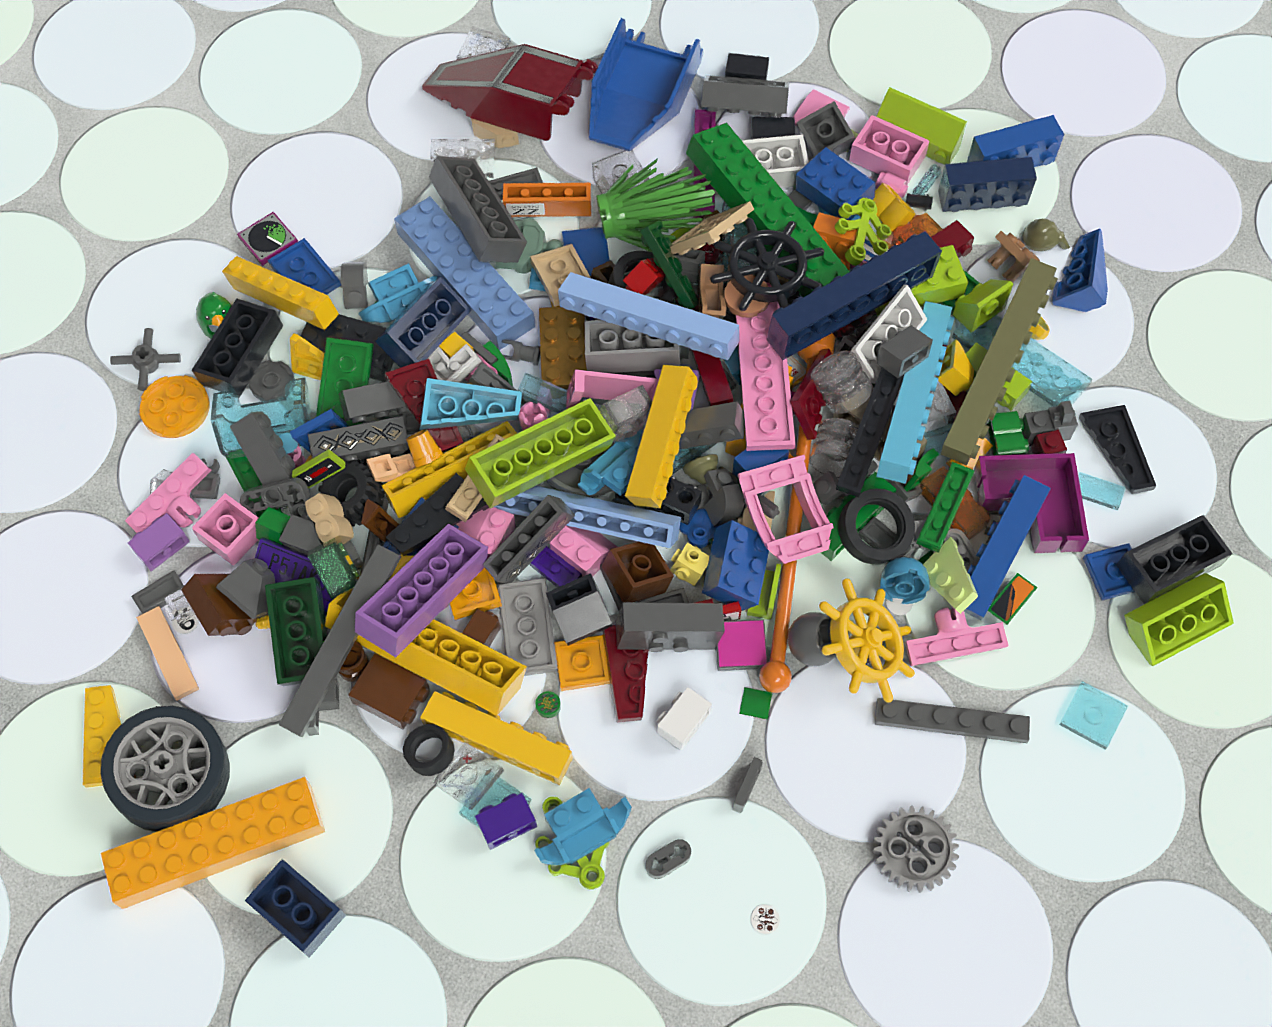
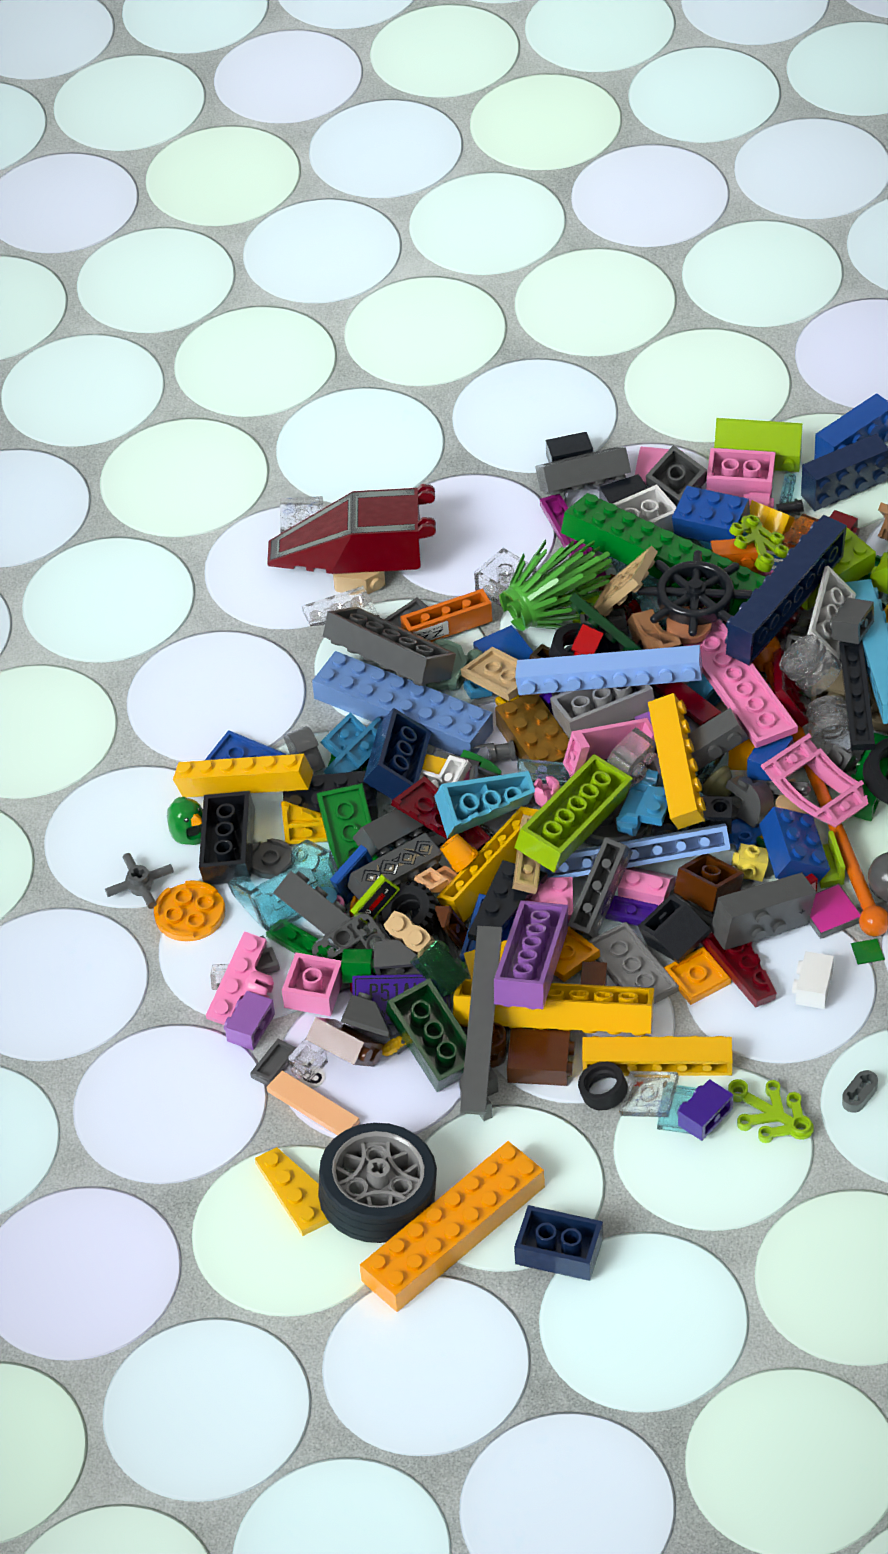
camera: 20 degrees left, 15 degrees down
tile [237,211,298,266] -> none
dark azure plate [534,788,632,865] -> none
green tile [535,691,561,718] -> none
blue windscreen [589,18,704,152] -> none

